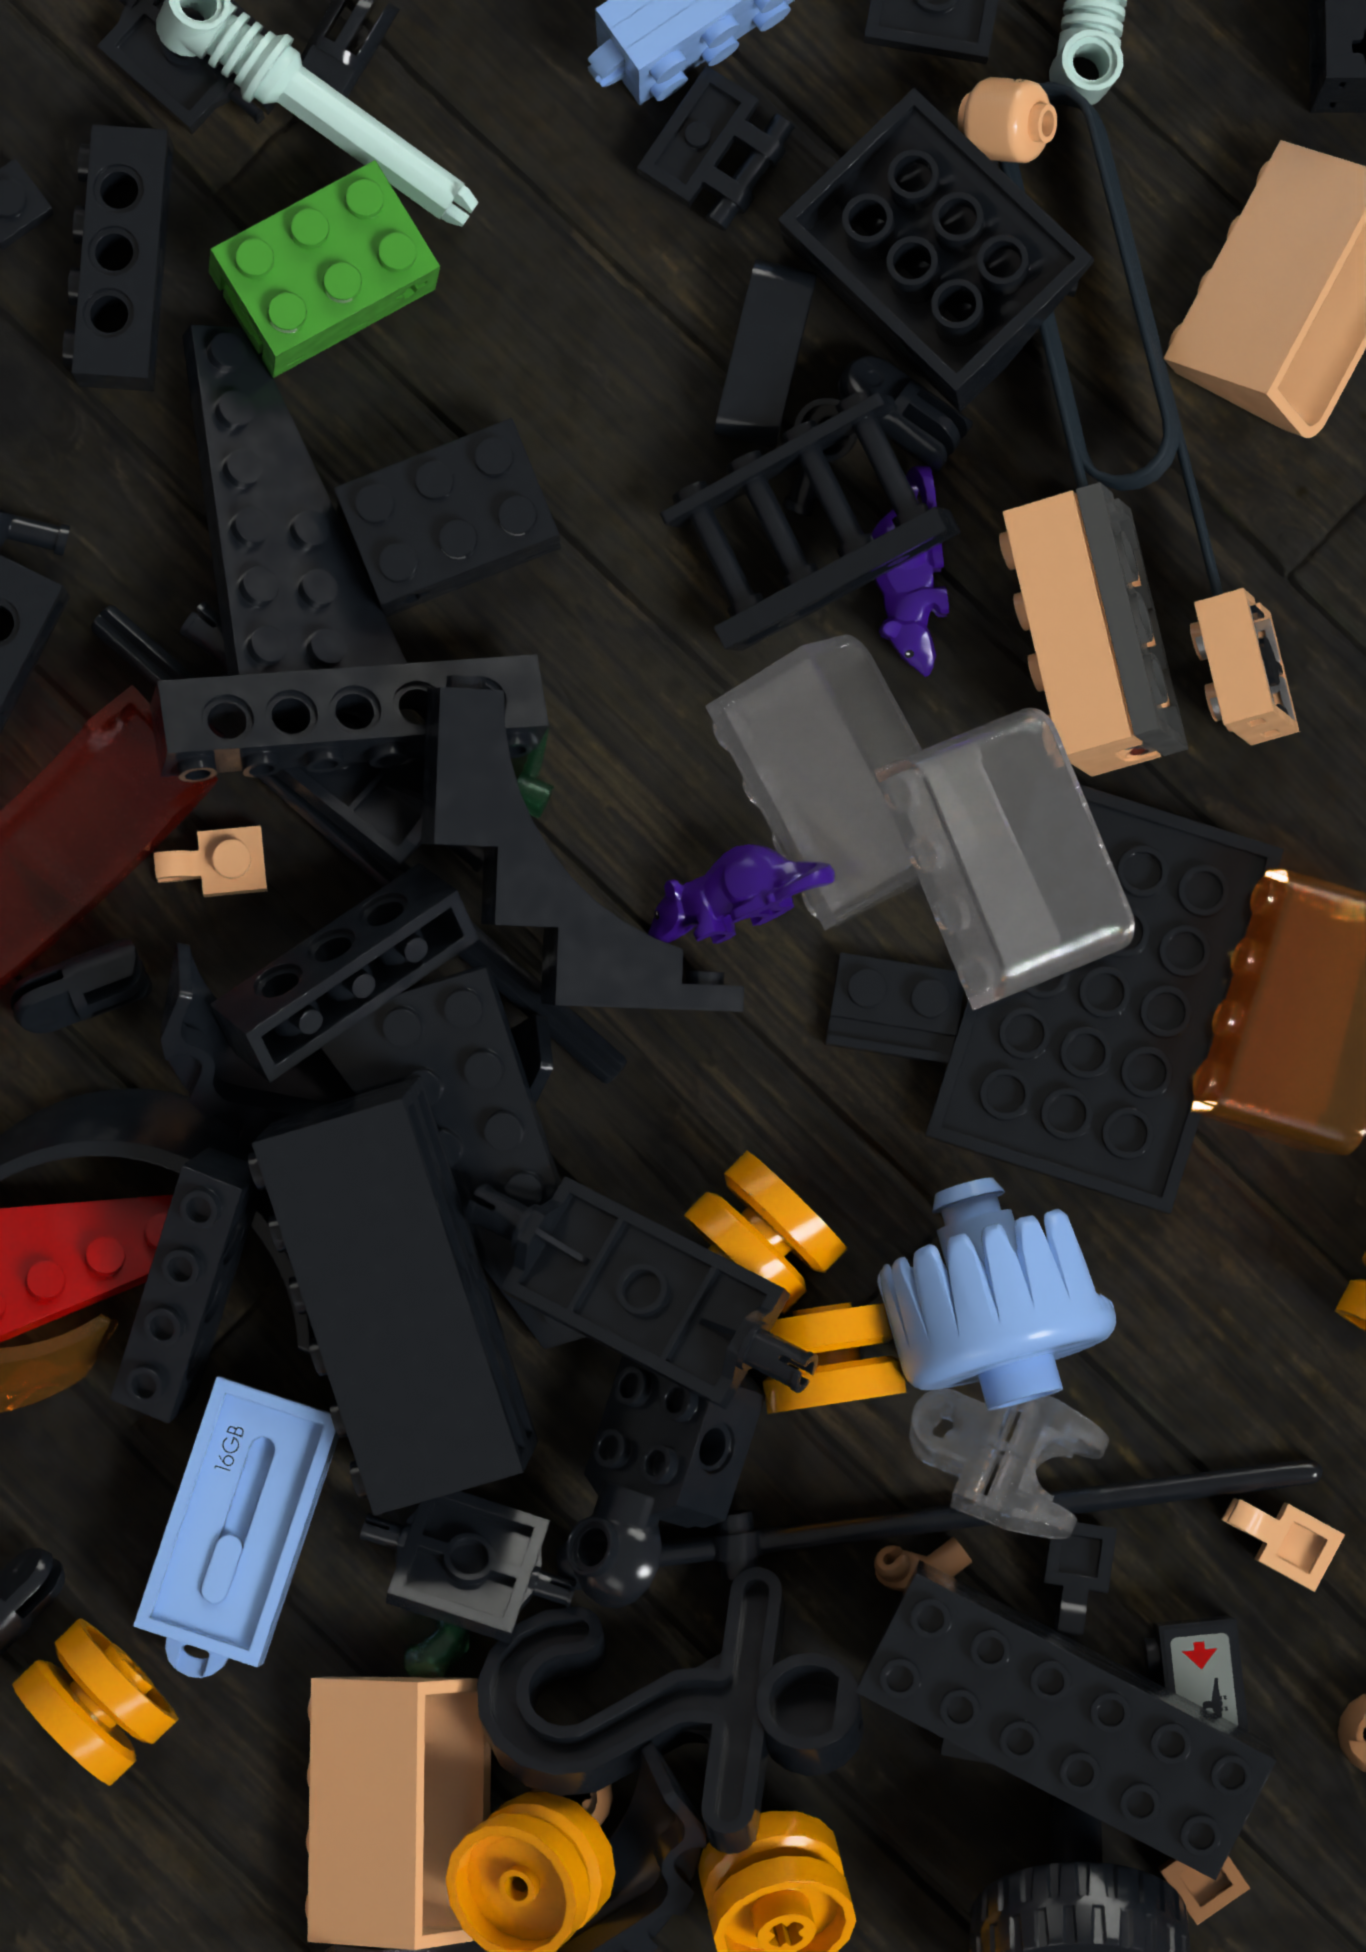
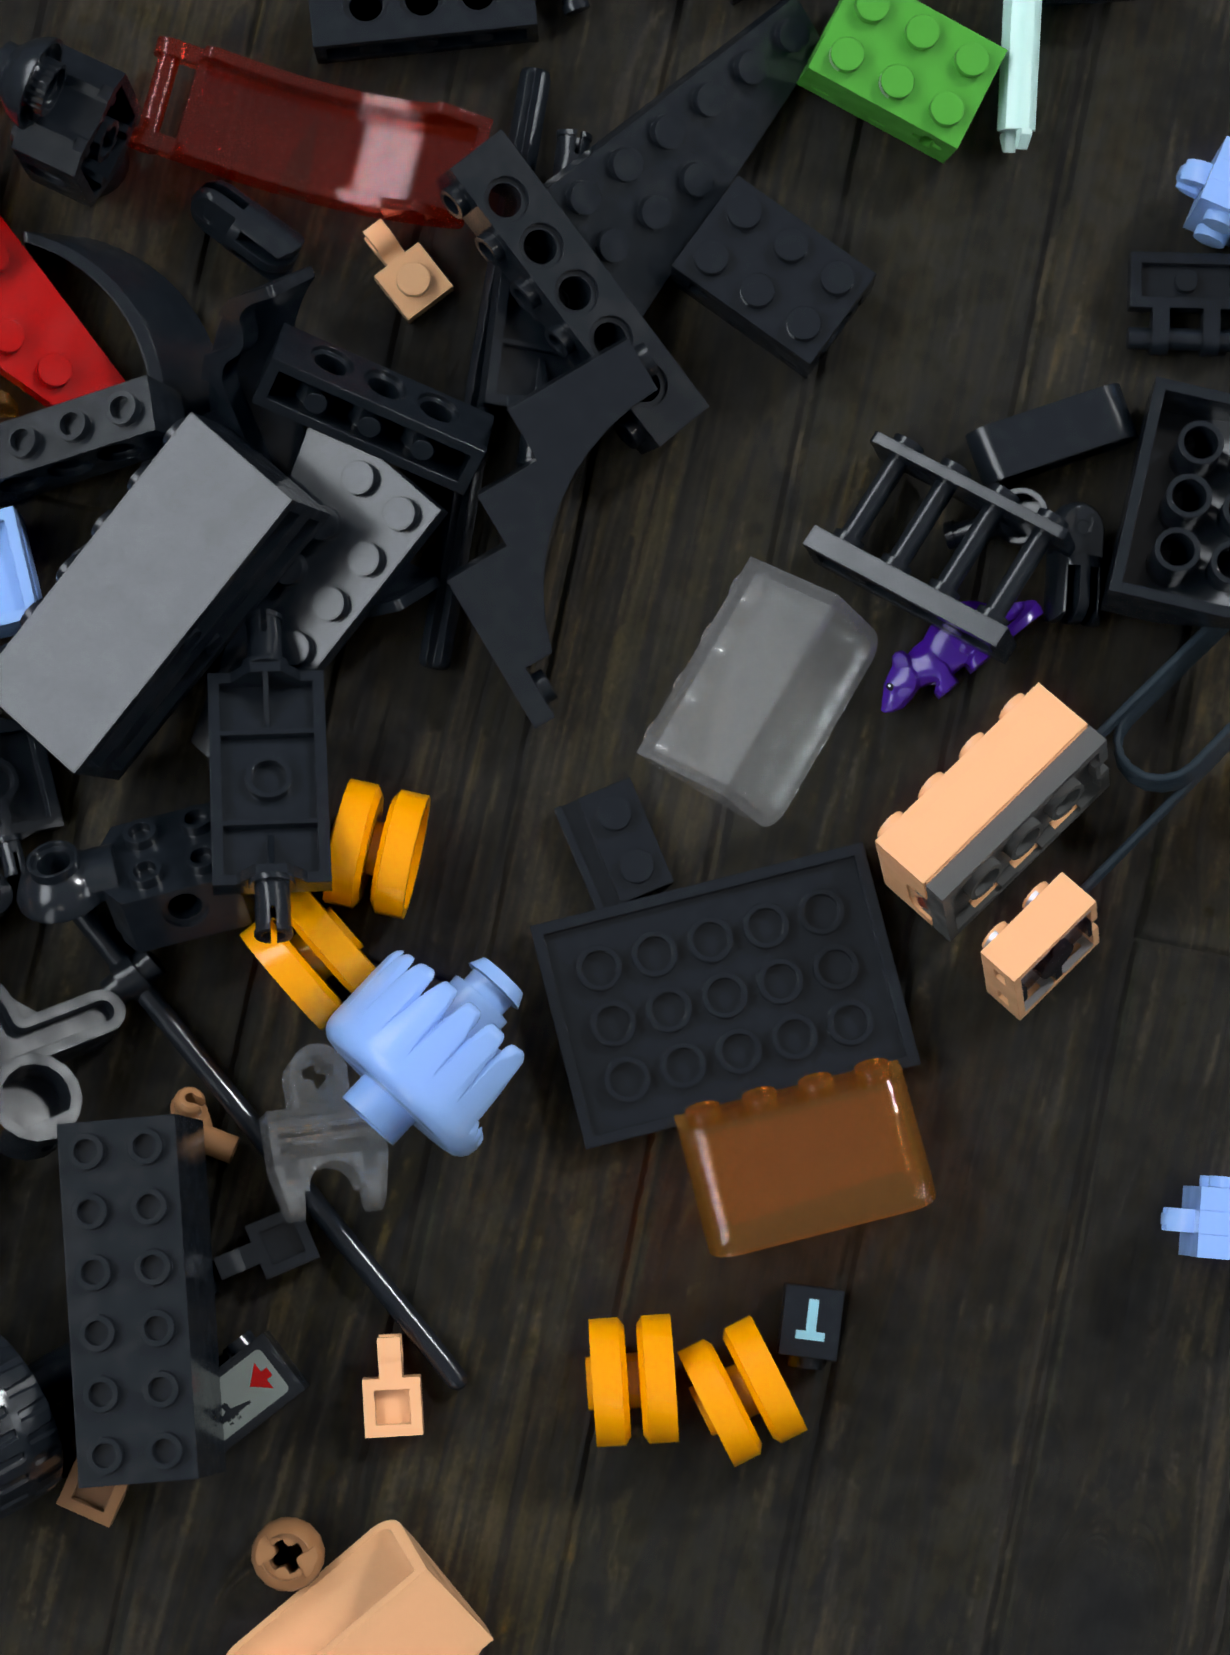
camera: 60 degrees right, 0 degrees up
clear green hand [517,727,554,818] -> none
dark purple animal [648,844,835,944] -> none
clear windscreen [874,707,1135,1010] -> none

